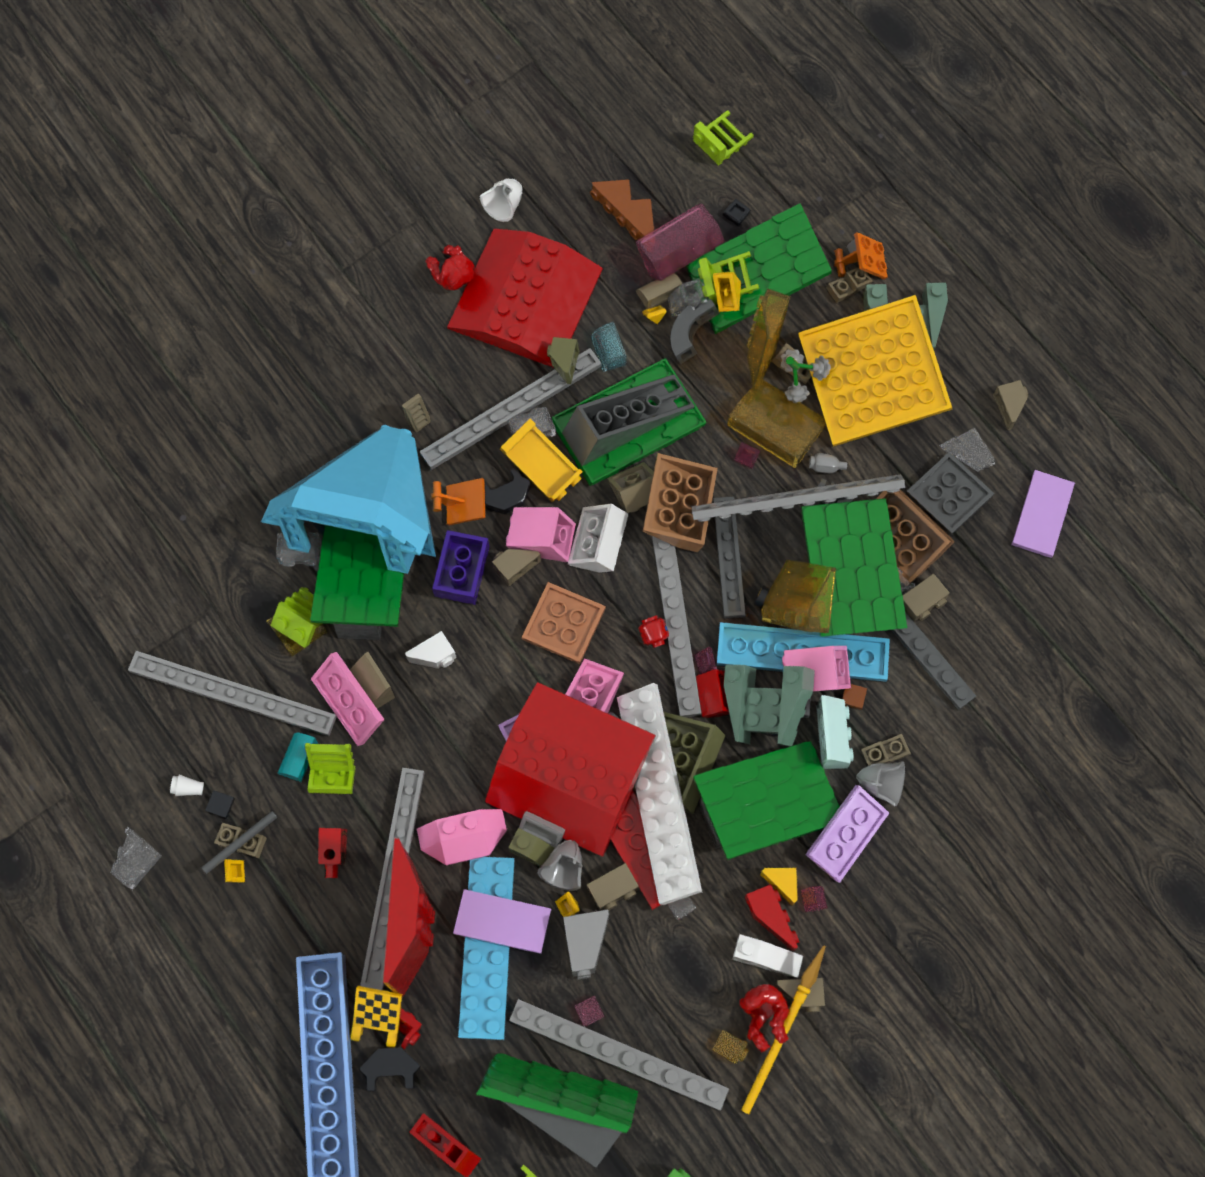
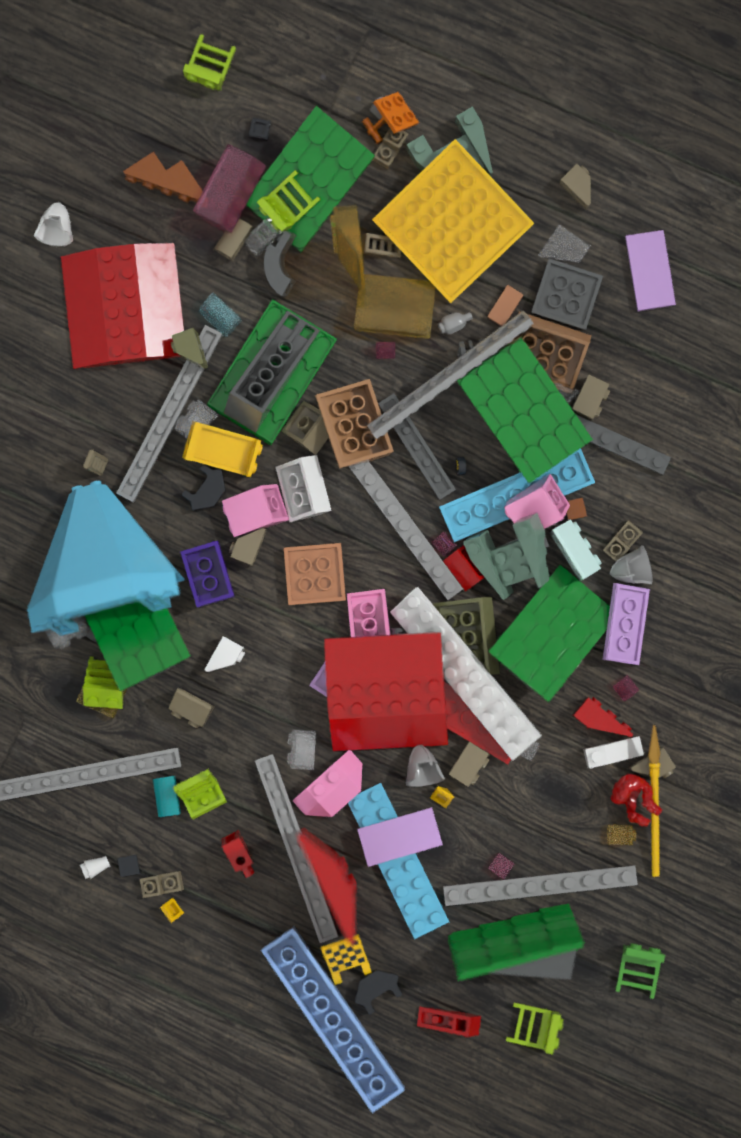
camera: 25 degrees left, 15 degrees up
clear slope [110,827,162,890] -> none
dark grey bar [201,811,277,874] -> none
bright pink plate [311,652,385,746] -> none
red bracket [399,1008,422,1050] -> none
red hair [425,245,474,290] -> none
orange plate [431,478,485,526] -> none
olive slope [509,828,555,867] -> none
light grey tile [519,811,566,848] -> none
light grey slope [563,910,609,980] -> none
red head [639,615,669,648] -> none
yellow slope [642,305,666,324] -> none
yellow slope [713,272,741,312] -> none
yellow slope [760,868,797,906] -> none
clear yellow slope [762,559,836,633] -> none
light grey plant [780,349,831,403] -> none
none -> clear brick [287,730,316,770]
none -> nougat tile [487,285,523,327]

